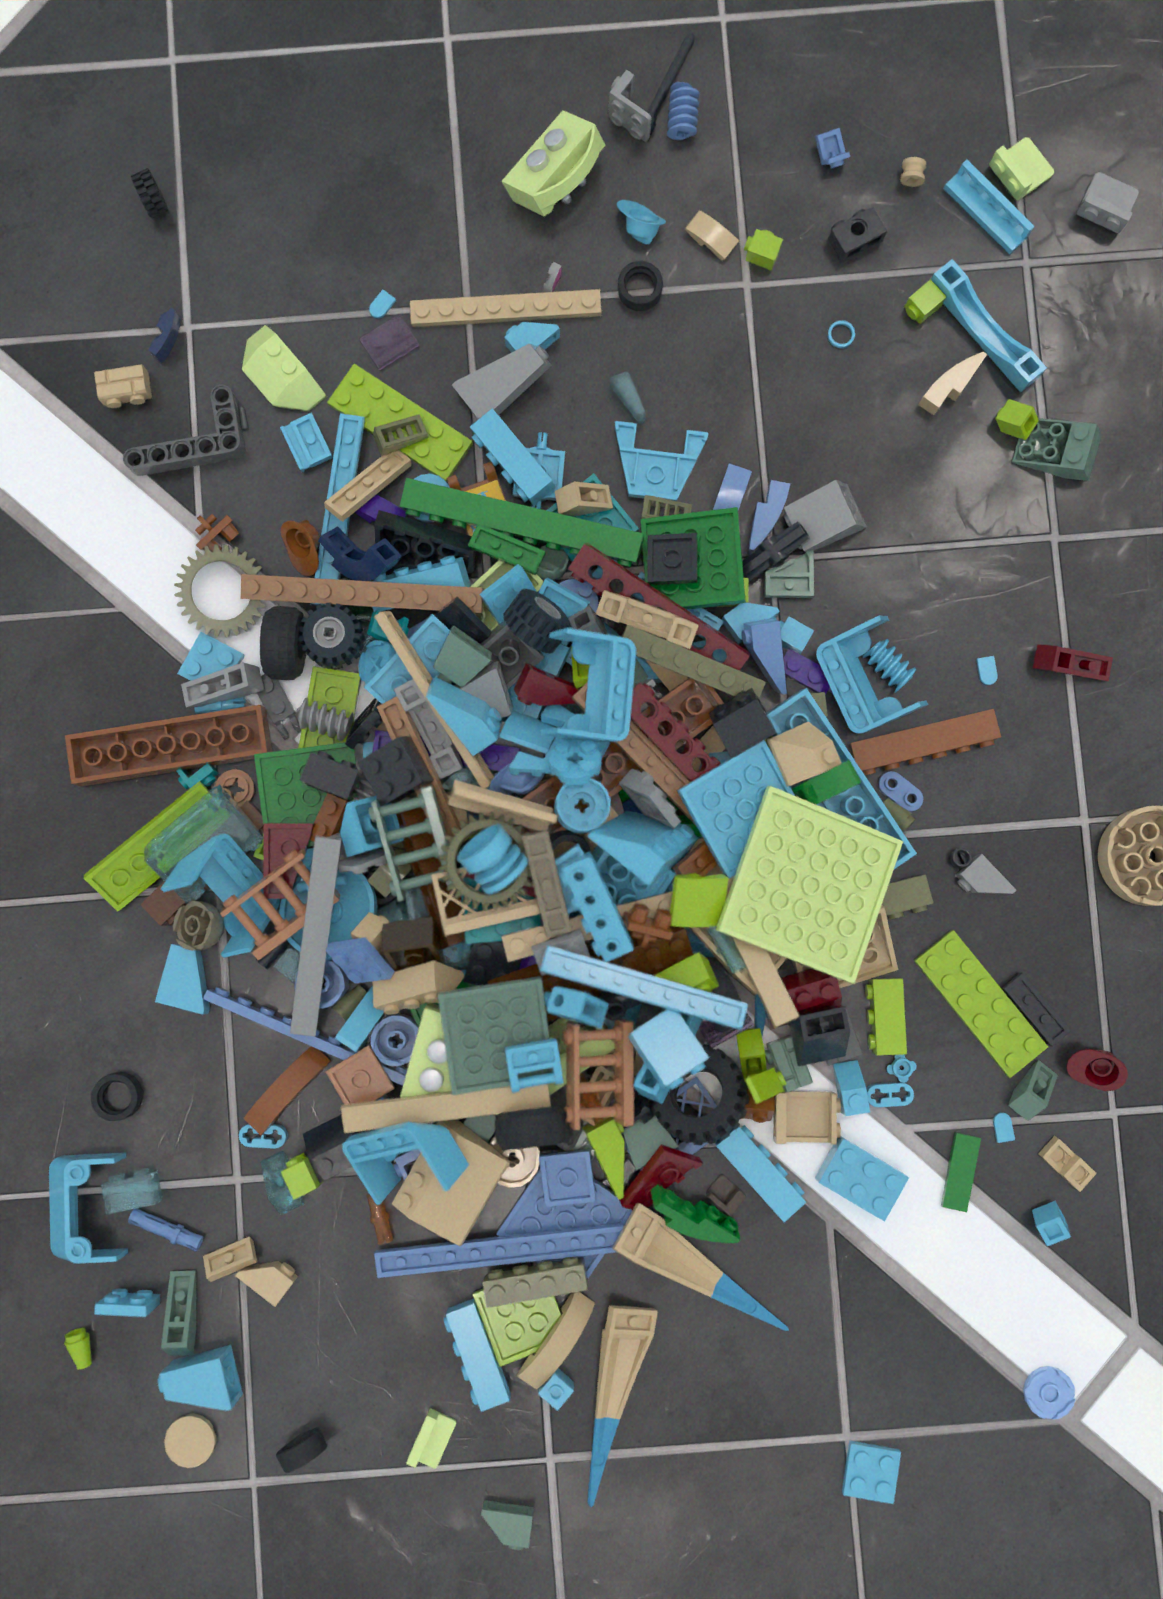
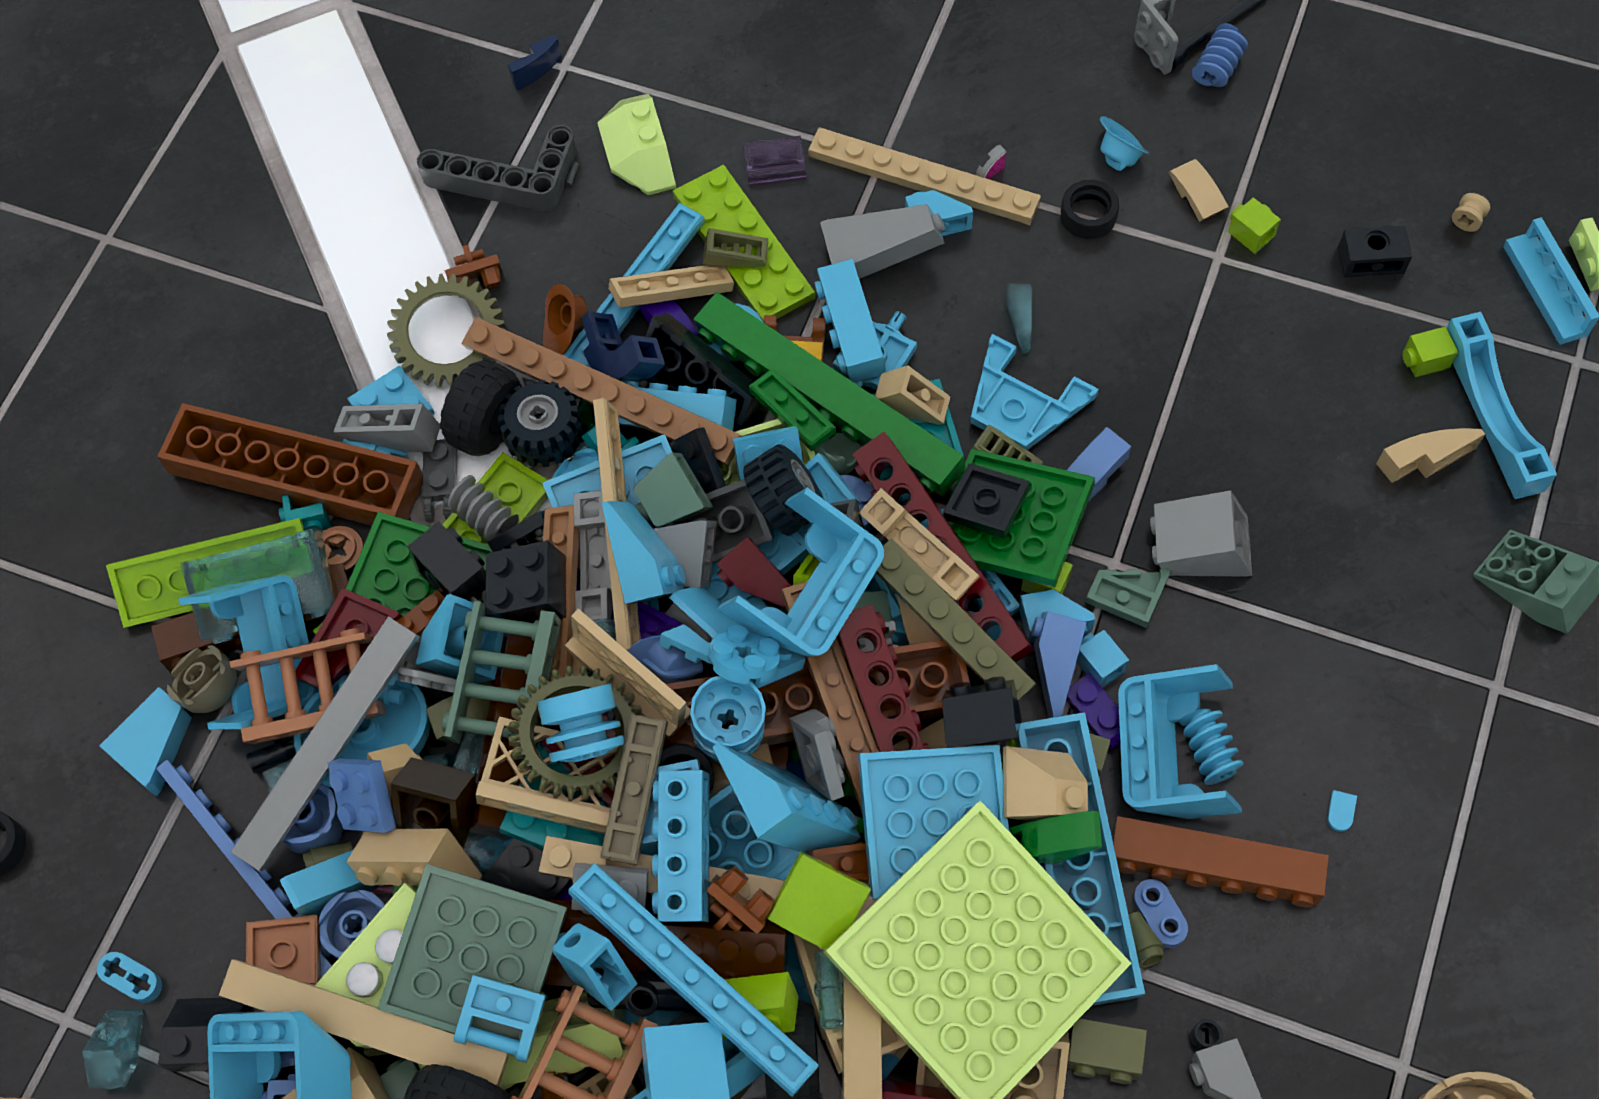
camera: 25 degrees right, 20 degrees down
tan brick [94,364,152,408] -> none
dark orange slope [243,1046,332,1136] -> none
medium azure plate [280,413,333,472] -> none
lime brick [281,1153,324,1200] -> none
medium azure piece [369,290,396,319] -> none
yellowish green piece [502,111,606,216] -> none
black piece [742,521,810,581] -> none
medium blue slope [747,480,790,555] -> none
medium blue bracket [815,128,850,168] -> none
medium azure piece [828,321,855,348] -> none
lime brick [995,399,1039,440] -> none
dark red slope [1033,644,1113,681] -> none

